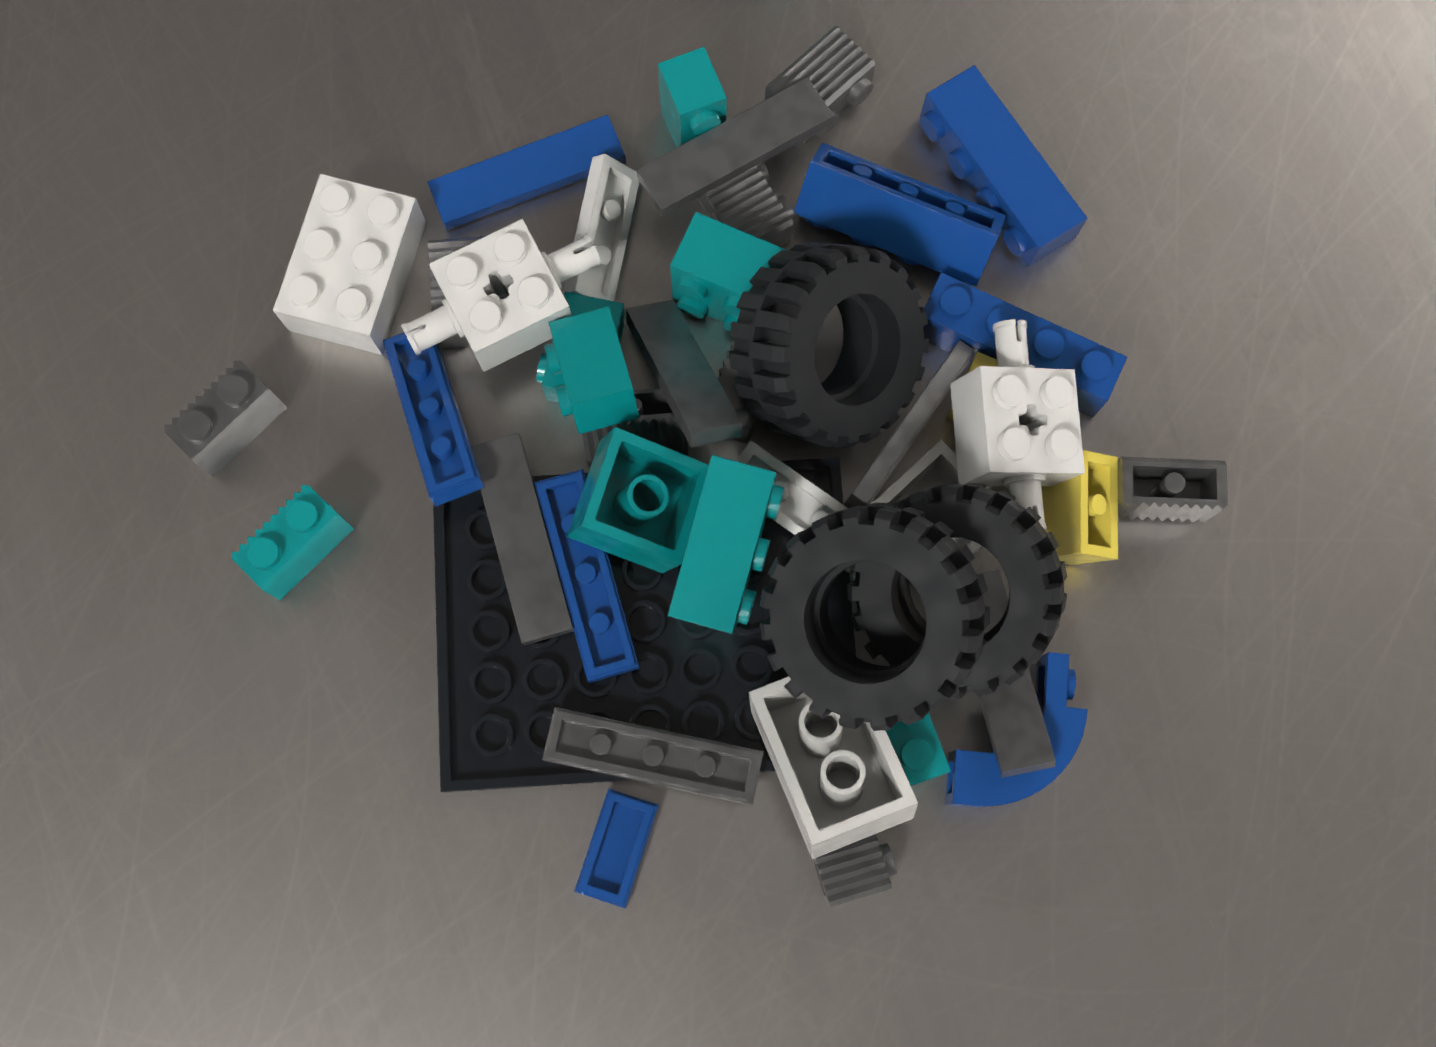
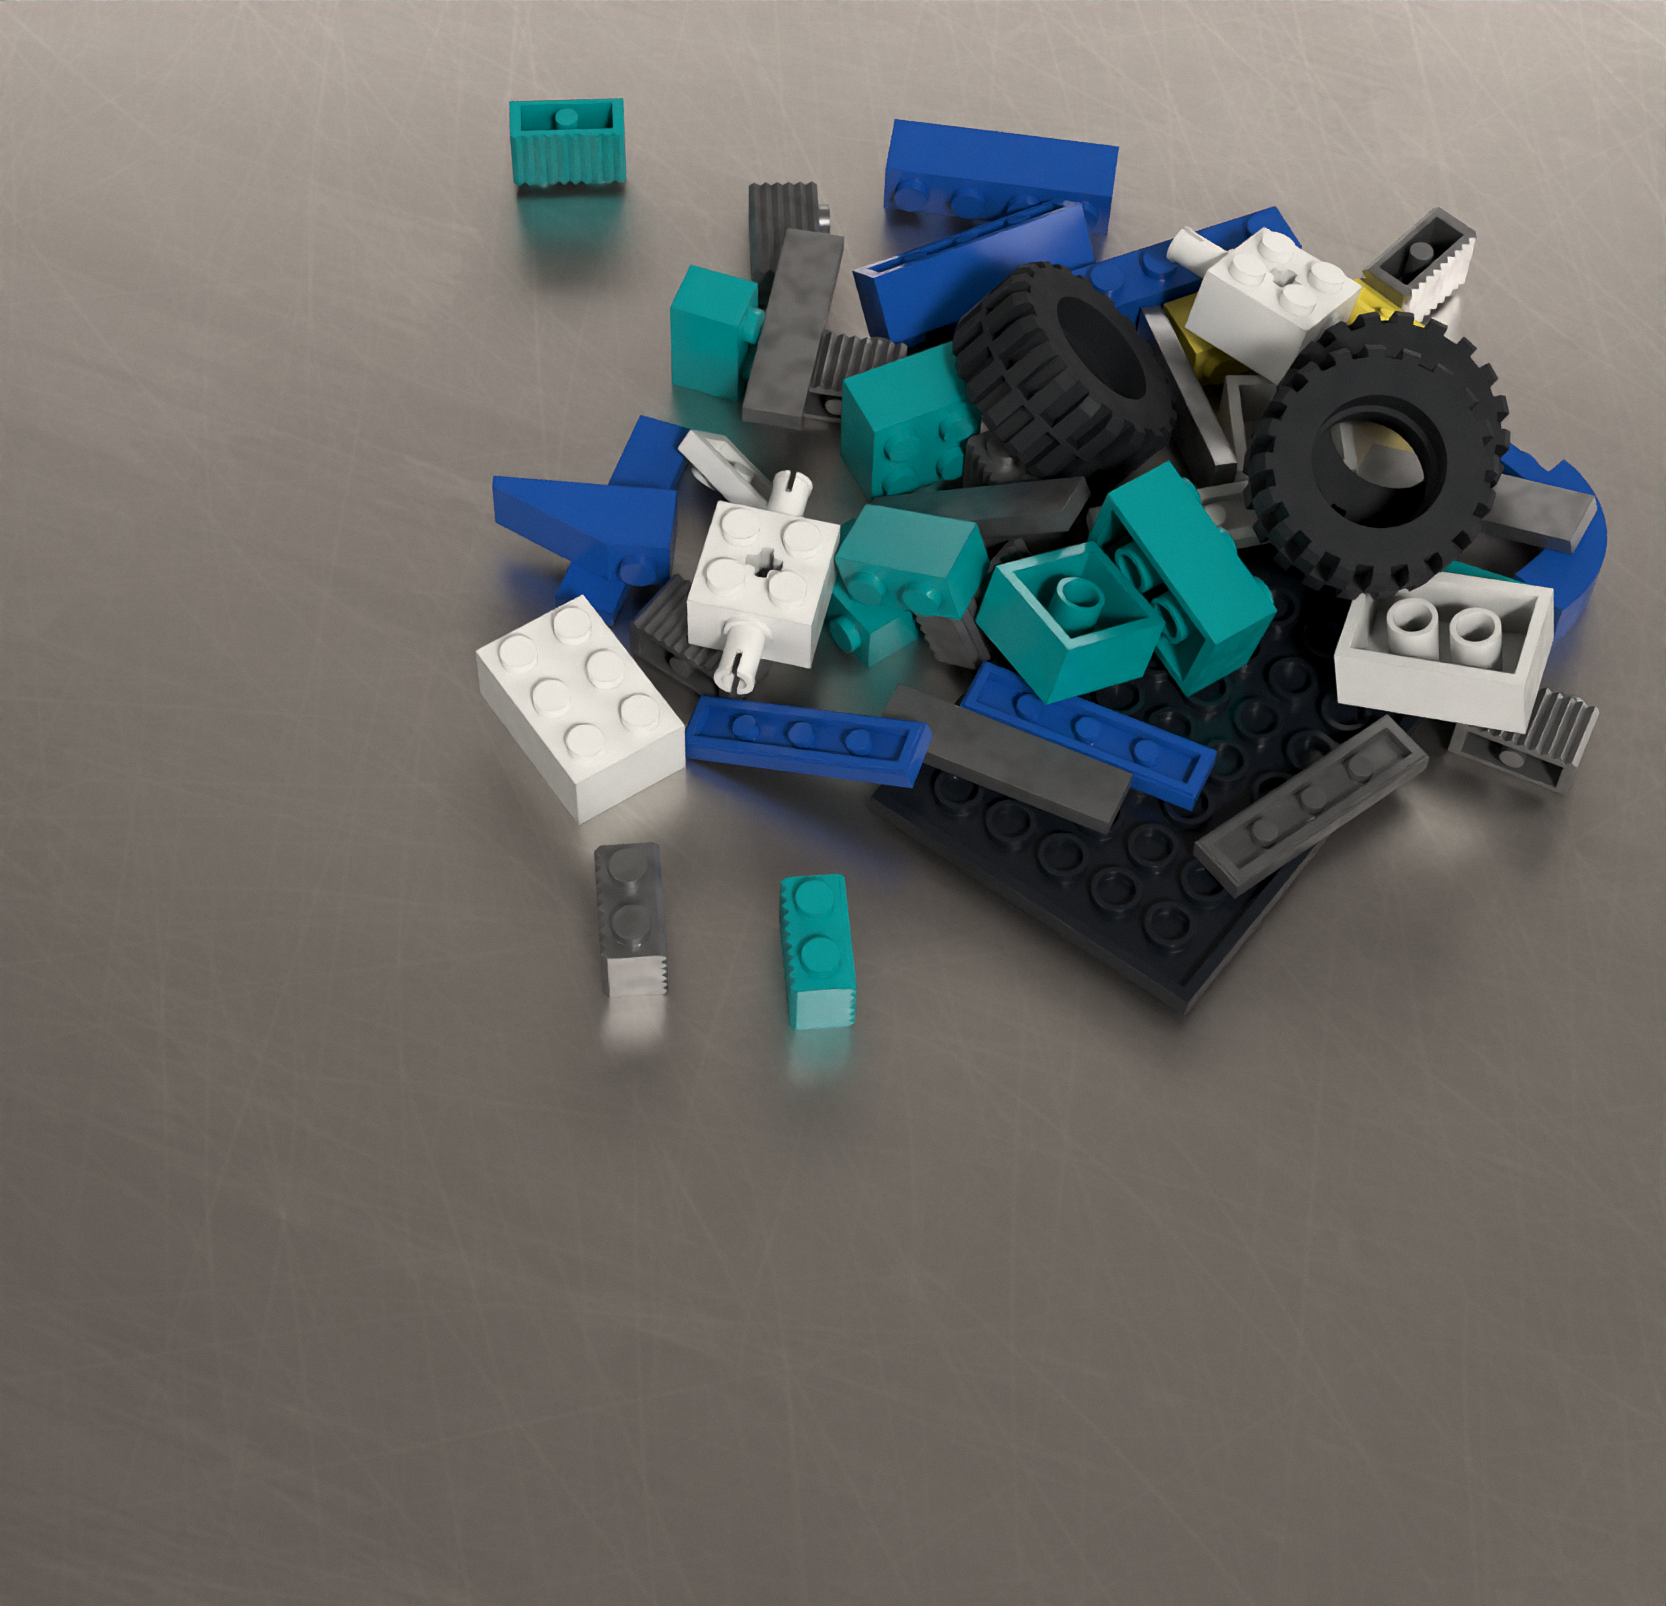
camera: 50 degrees left, 20 degrees down
blue tile [574,788,659,908] -> none
none -> blue slope [492,476,678,586]

